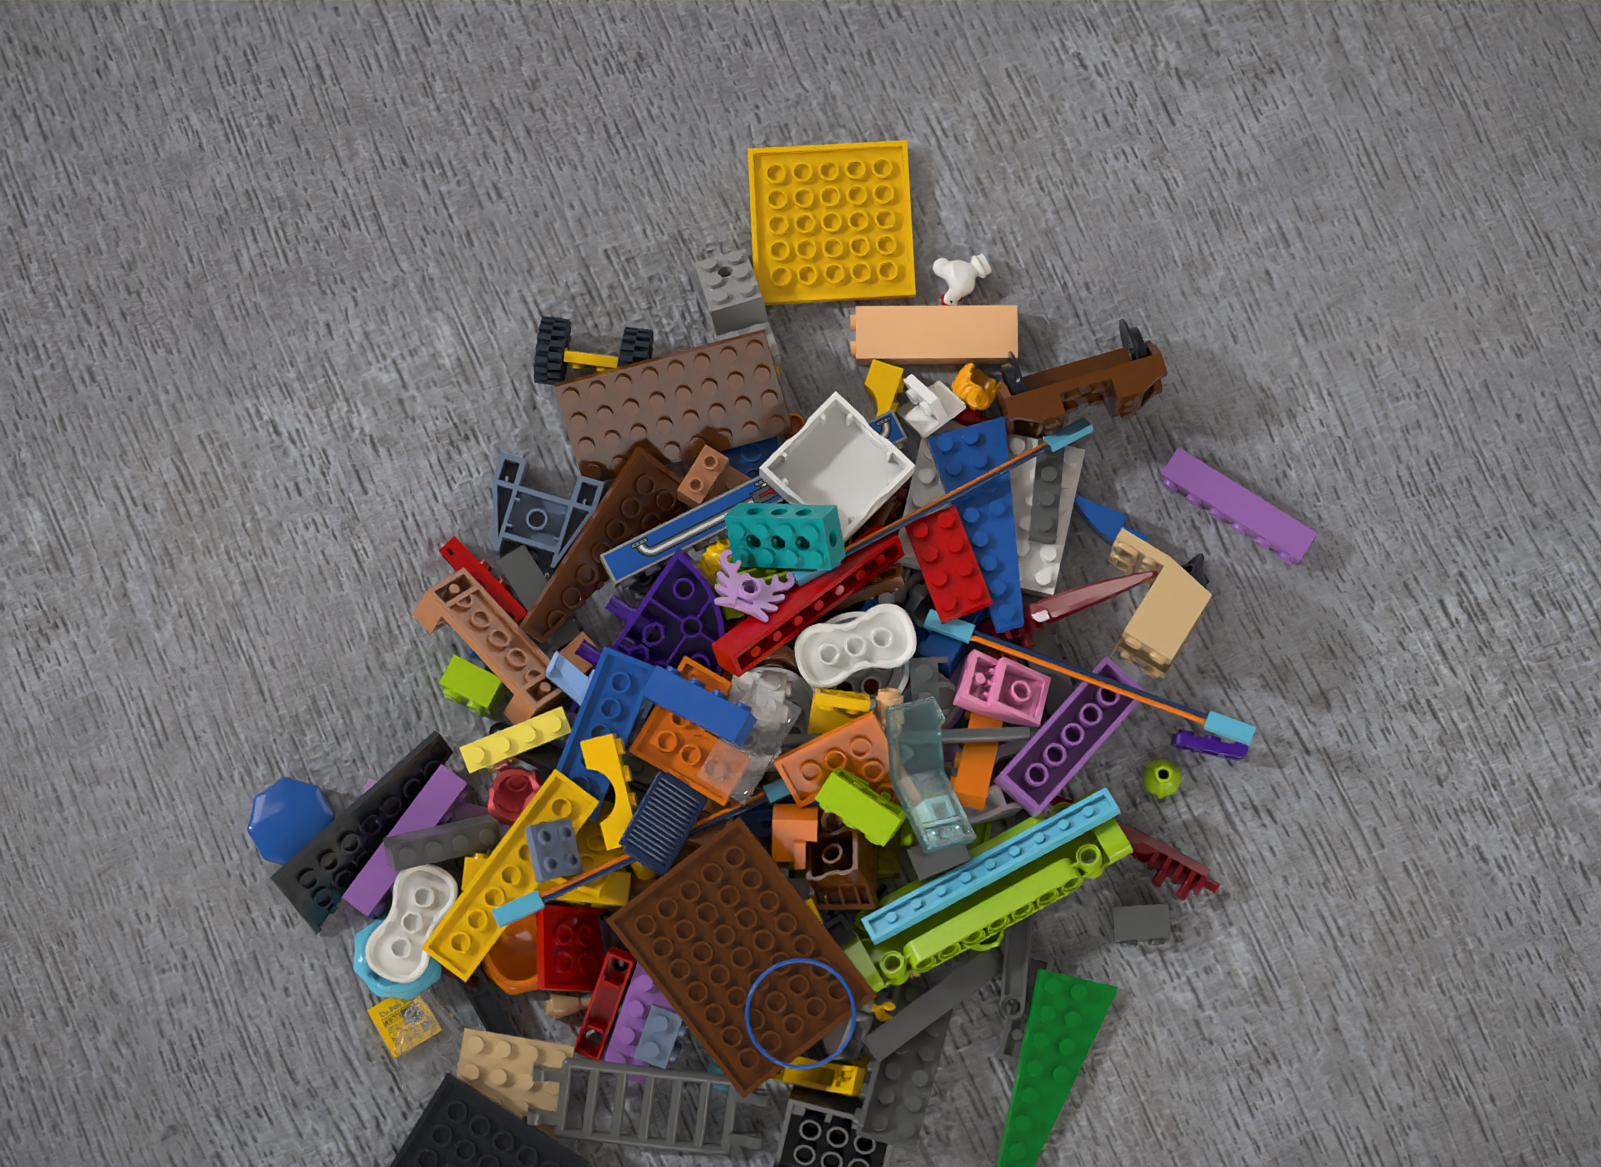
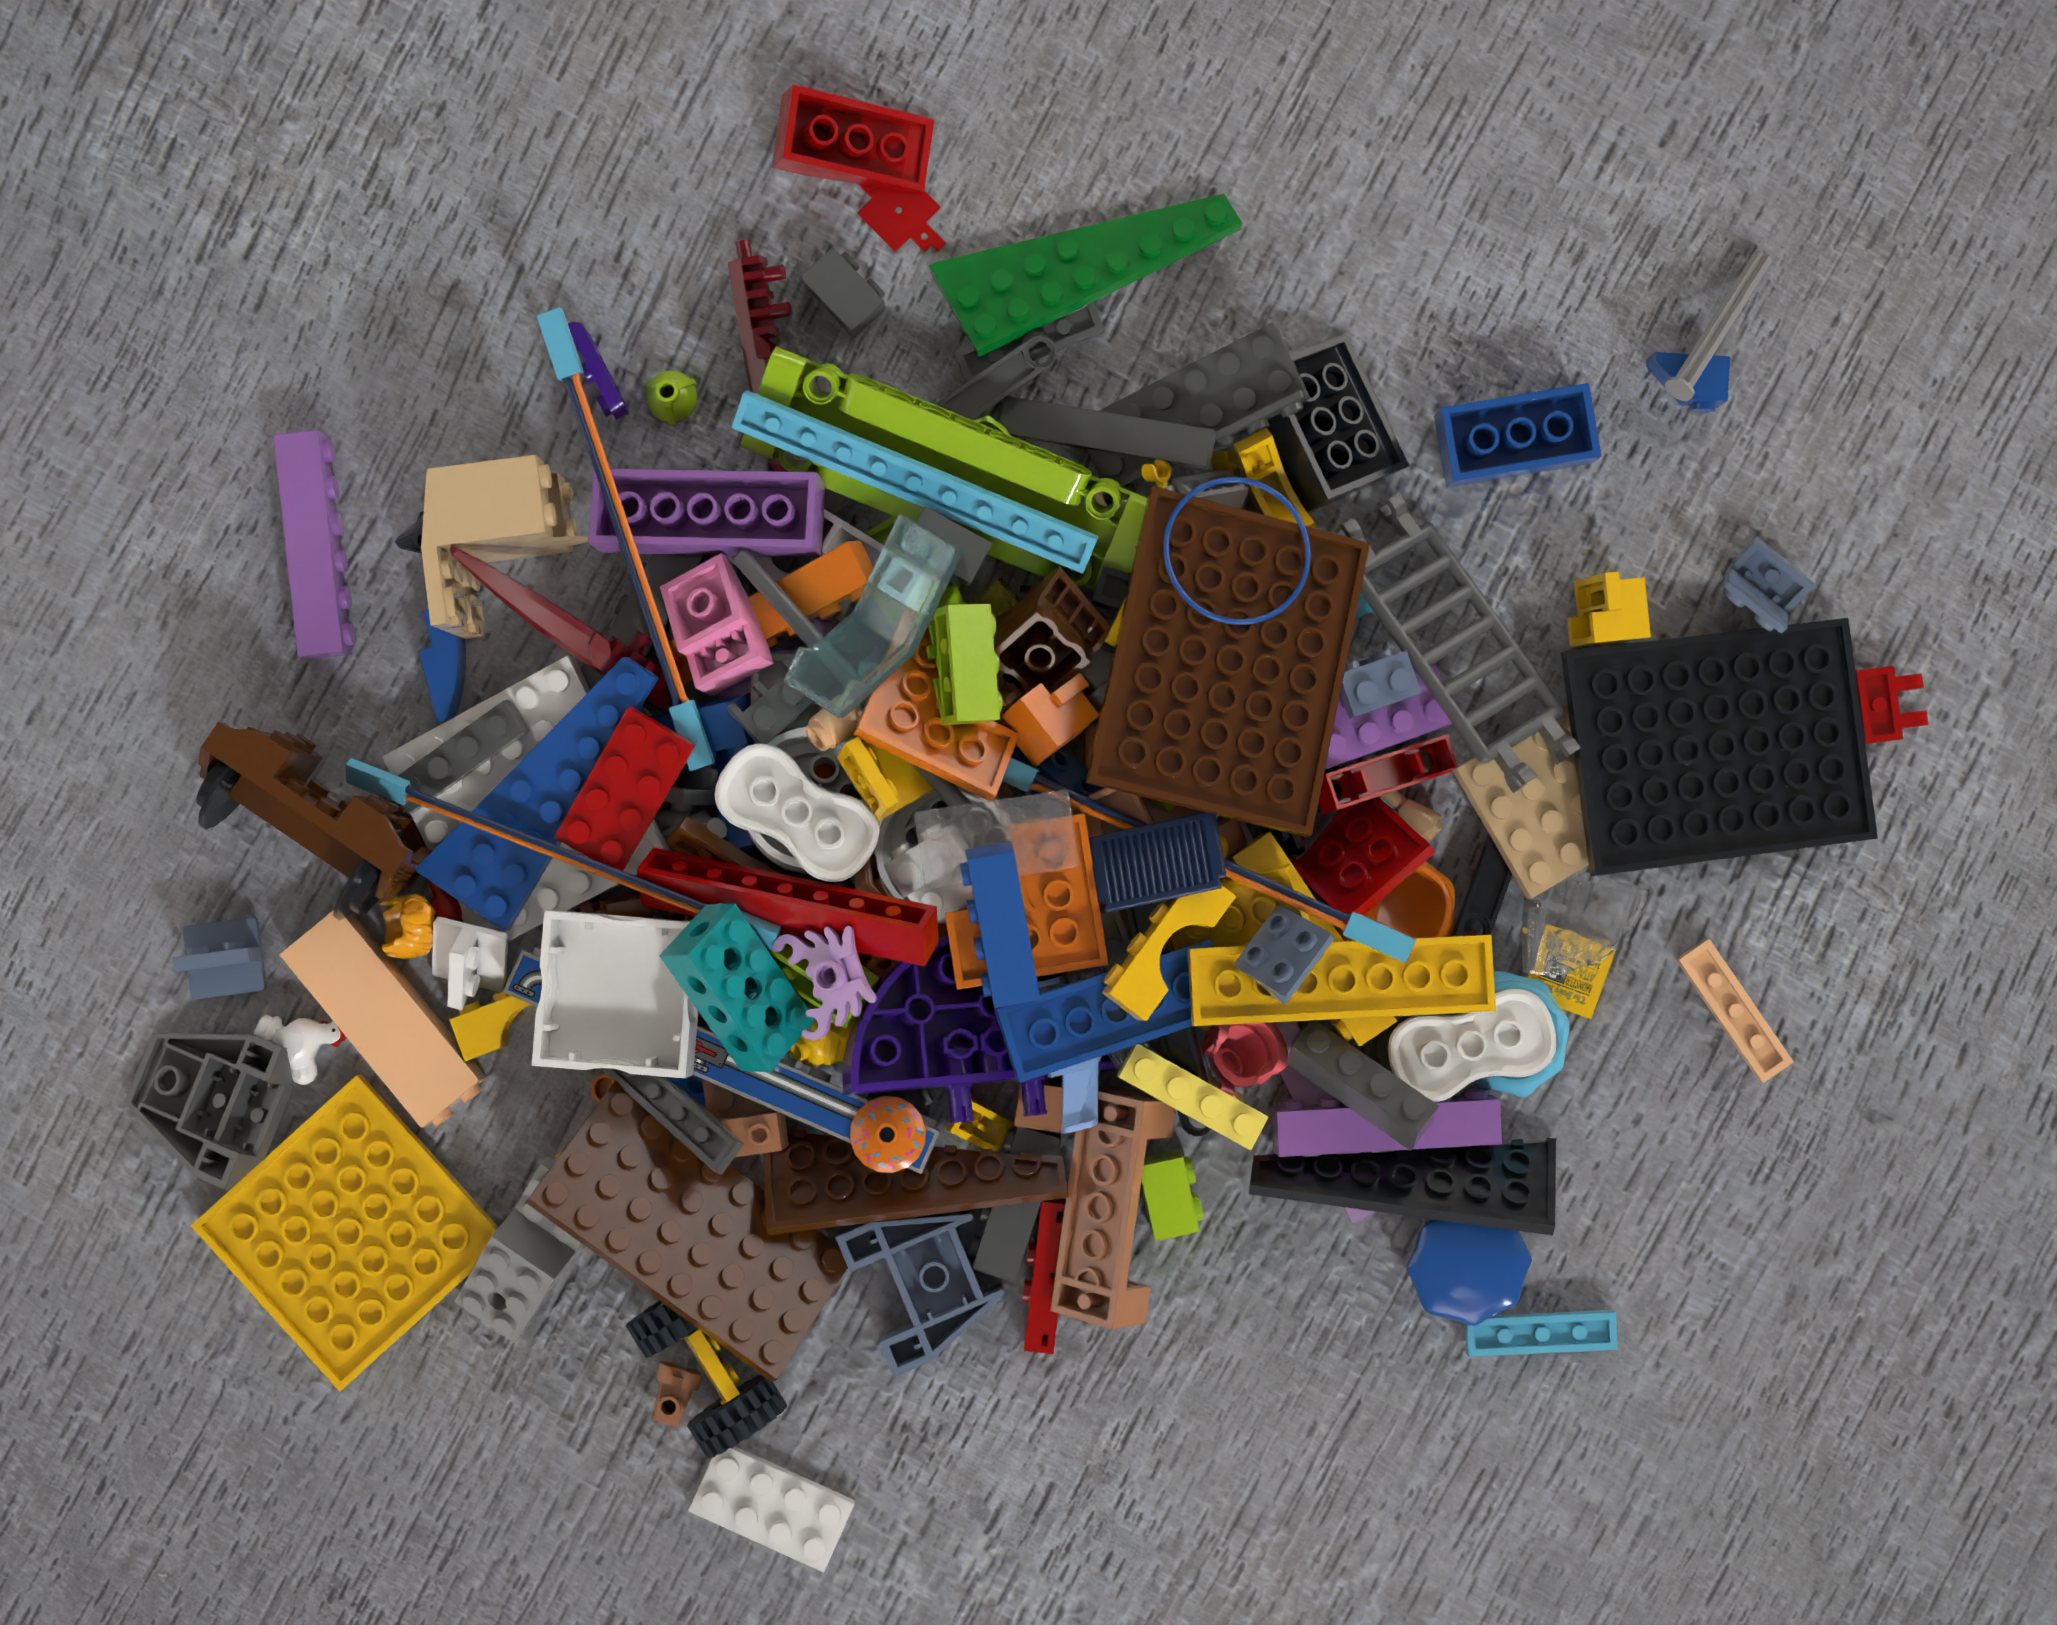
camera: 130 degrees left, 10 degrees up
none -> dark grey wedge [124,1033,294,1190]
none -> sand blue bracket [173,917,267,999]
none -> dark grey tile [601,1068,744,1175]
none -> nougat plate [652,1361,703,1427]
none -> white plate [688,1446,856,1573]
none -> red slope [772,84,934,193]
none -> orange dish [850,1096,926,1173]
none -> red piece [858,184,946,252]
none -> yellow slope [945,1095,1014,1153]
none -> medium azure plate [1465,1310,1618,1357]
none -> light nougat plate [1675,938,1794,1083]

